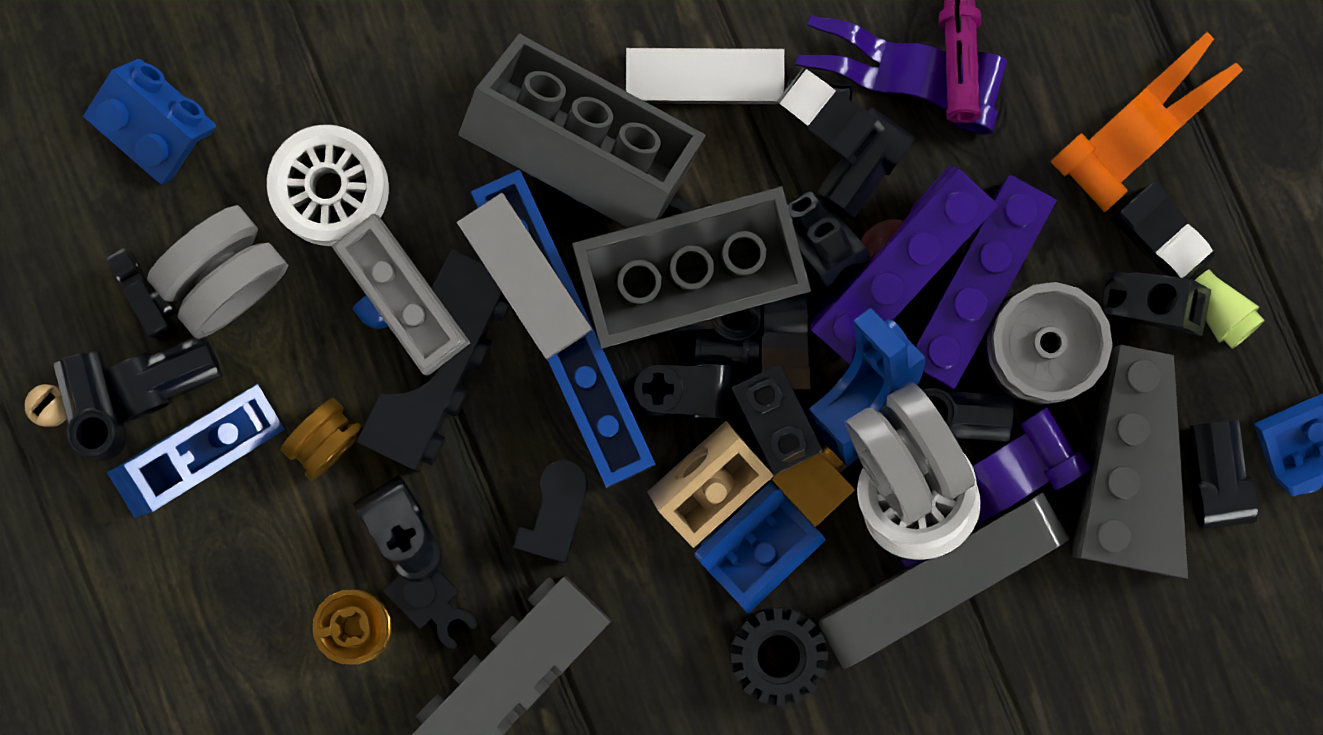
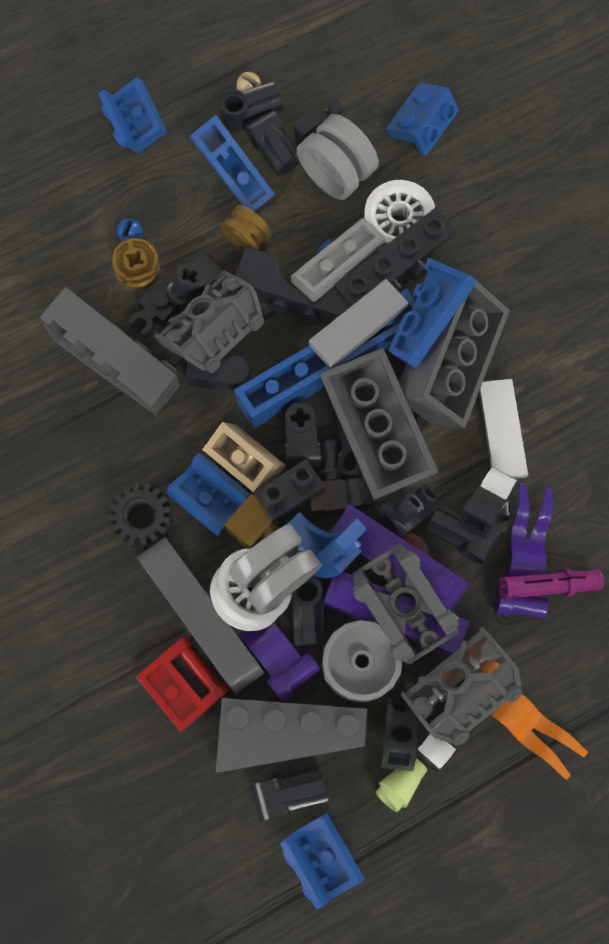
camera: 85 degrees right, 10 degrees down
none -> blue bracket [98,77,167,153]
none -> blue hinge [117,218,144,242]
none -> red plate [136,636,231,732]
none -> dark grey piece [154,271,264,373]
none -> black bracket [334,208,457,306]
none -> dark grey piece [353,543,459,664]
none -> blue wing [389,258,477,368]
none -> dark grey piece [401,626,522,746]

